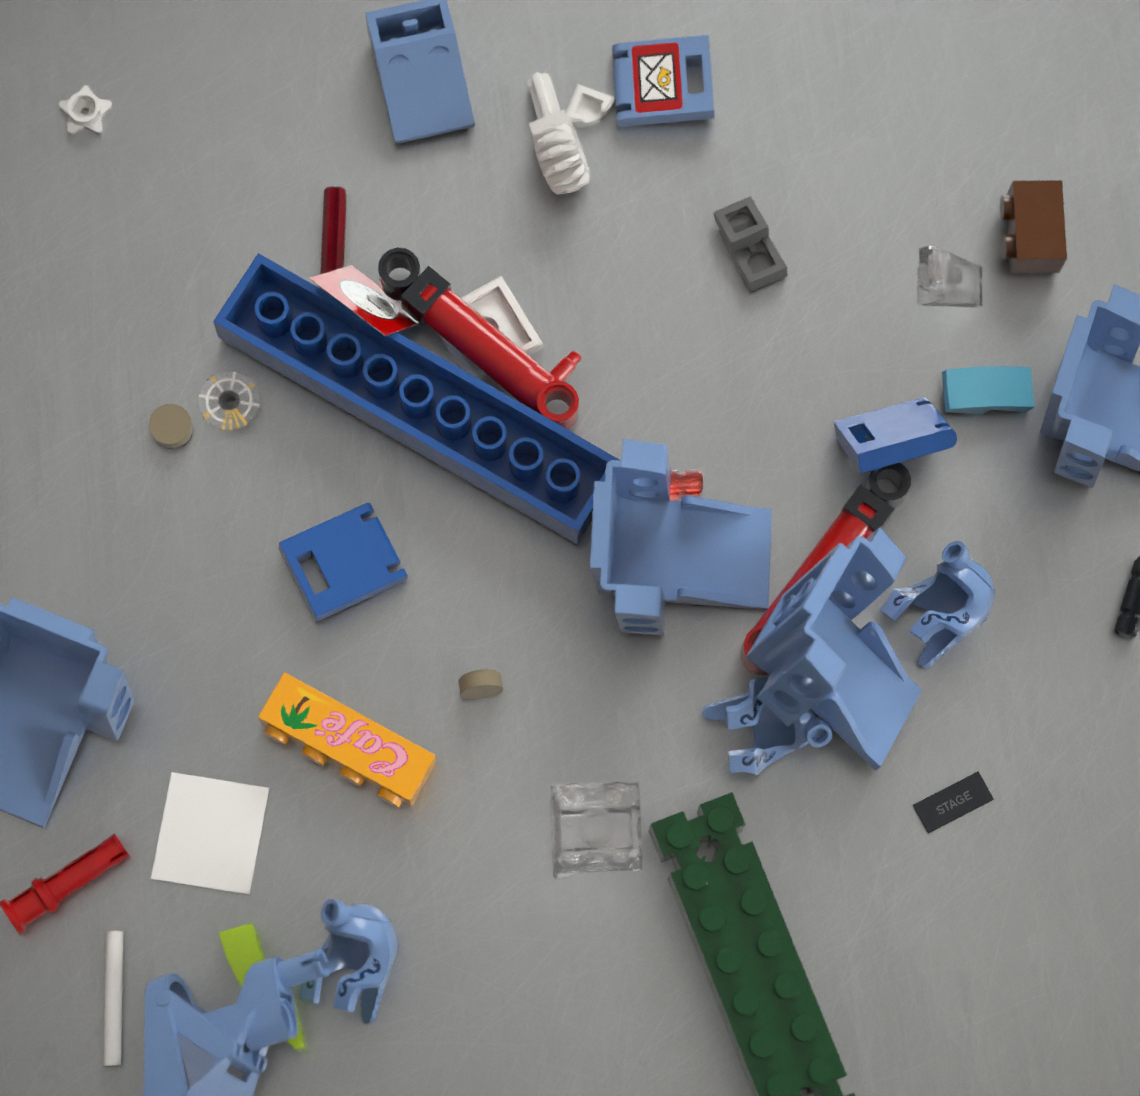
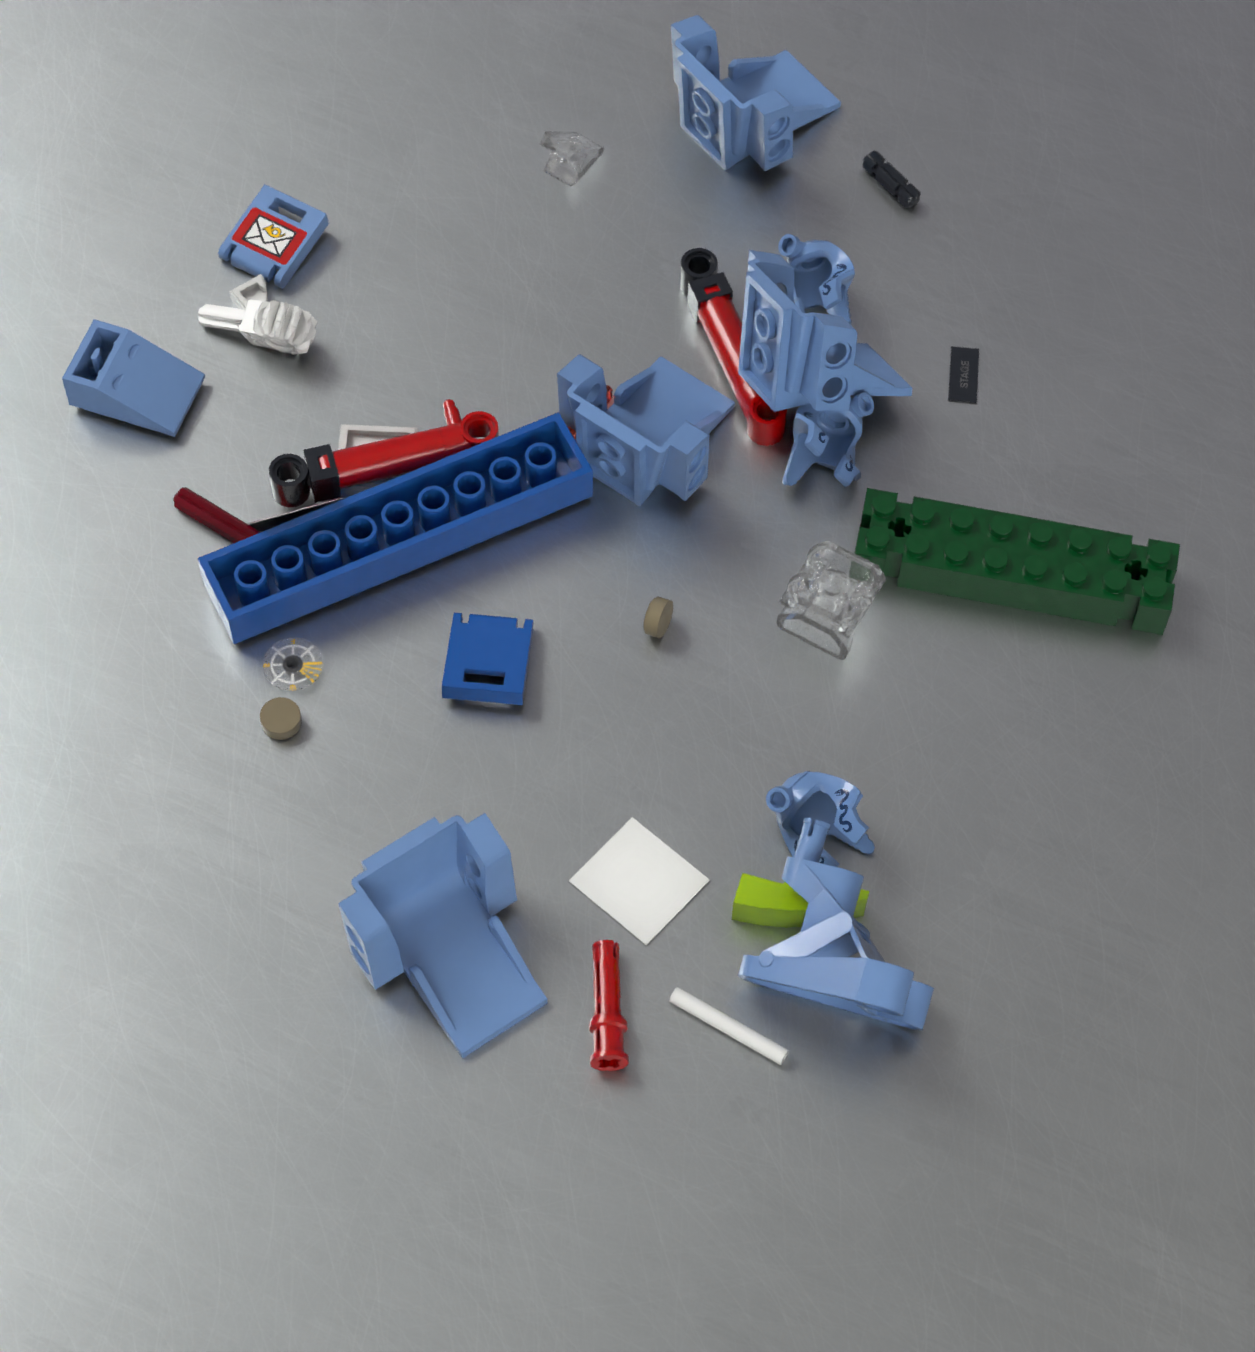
camera: 55 degrees left, 15 degrees down
light orange brick [258,672,437,808] -> none
dark grey slope [714,196,787,292] -> none
container [834,397,957,473] -> none
medium azure slope [942,366,1035,414] -> none
reddish brown brick [1000,180,1067,273] -> none

